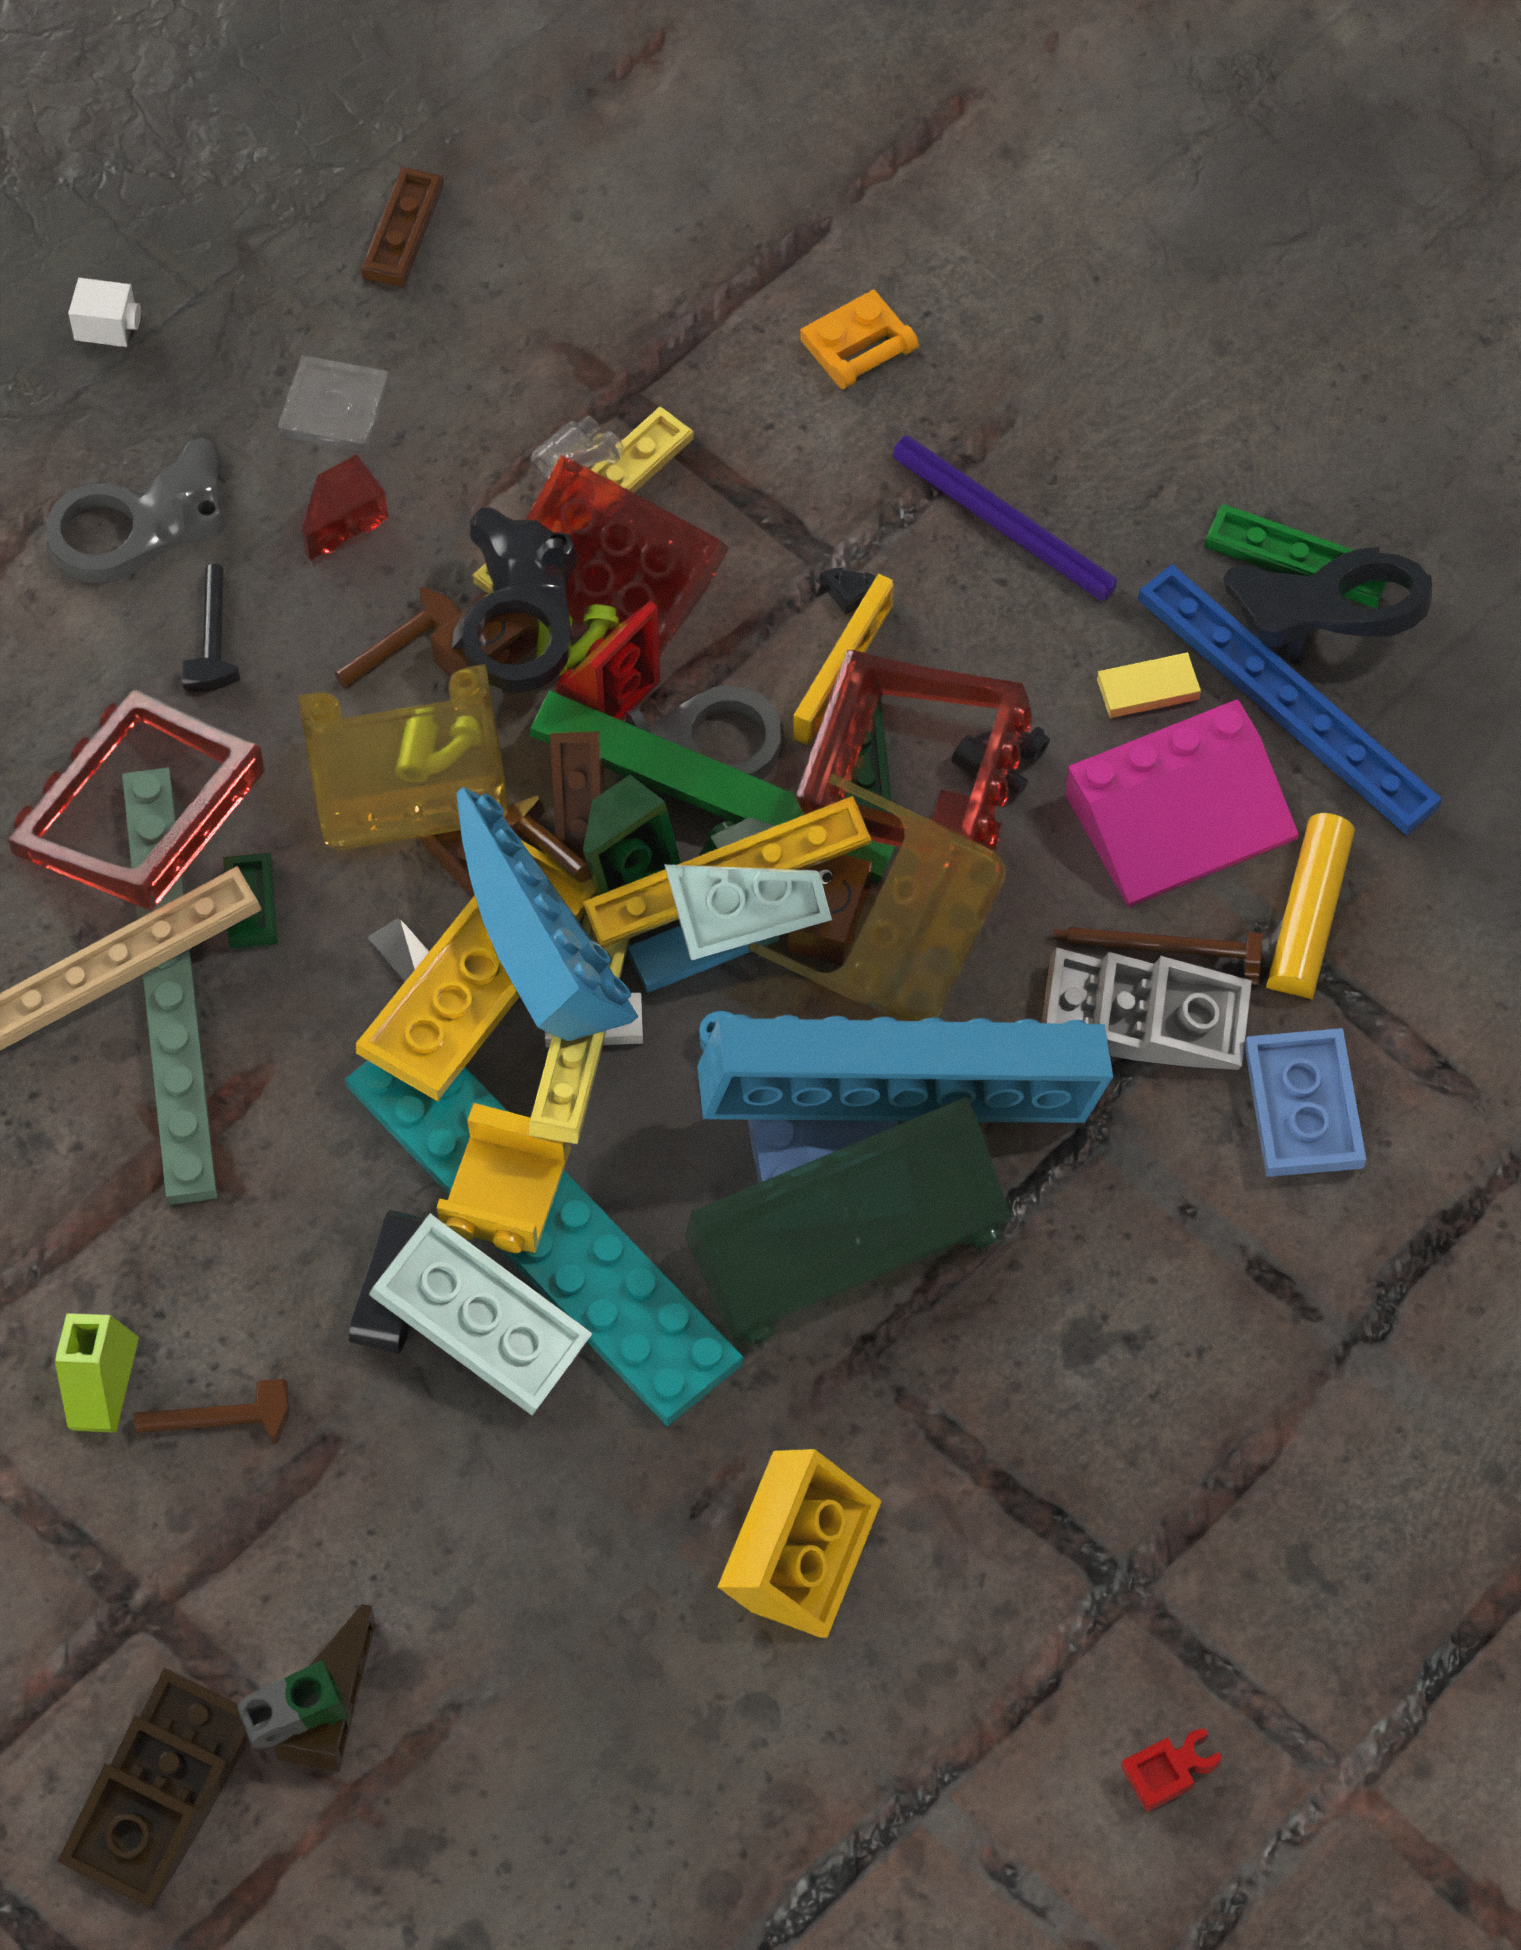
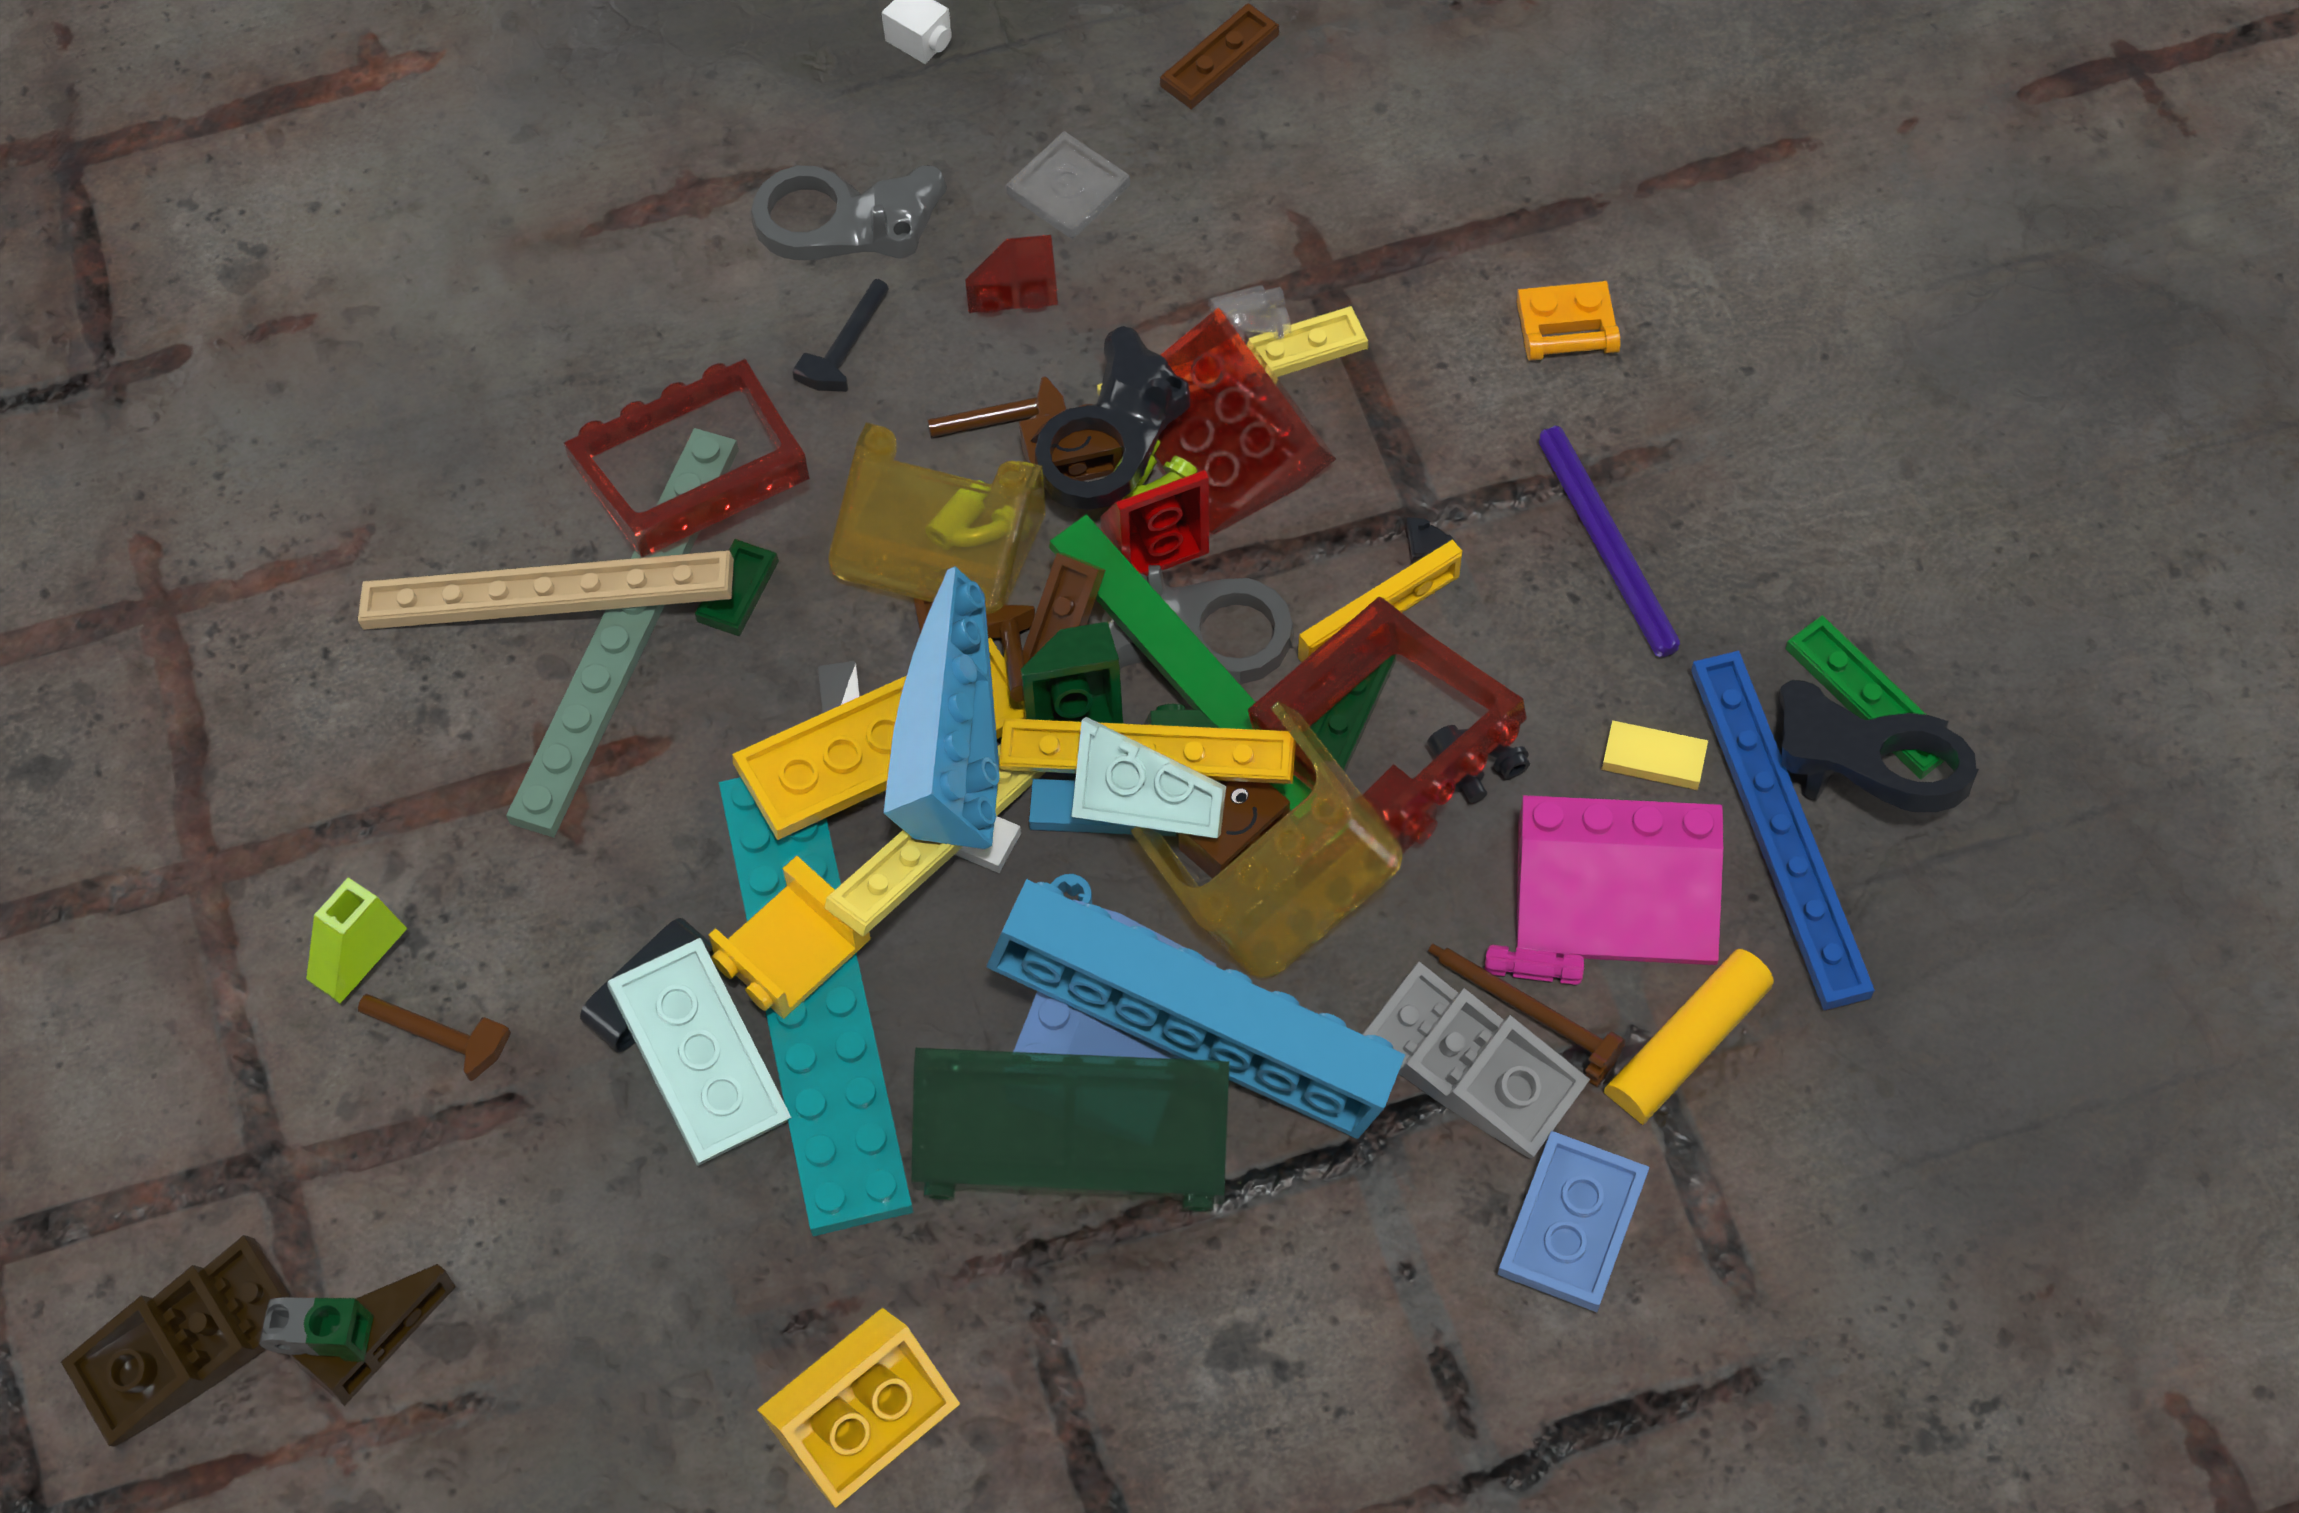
camera: 30 degrees right, 0 degrees up
none -> dark pink axle [1485,945,1584,985]

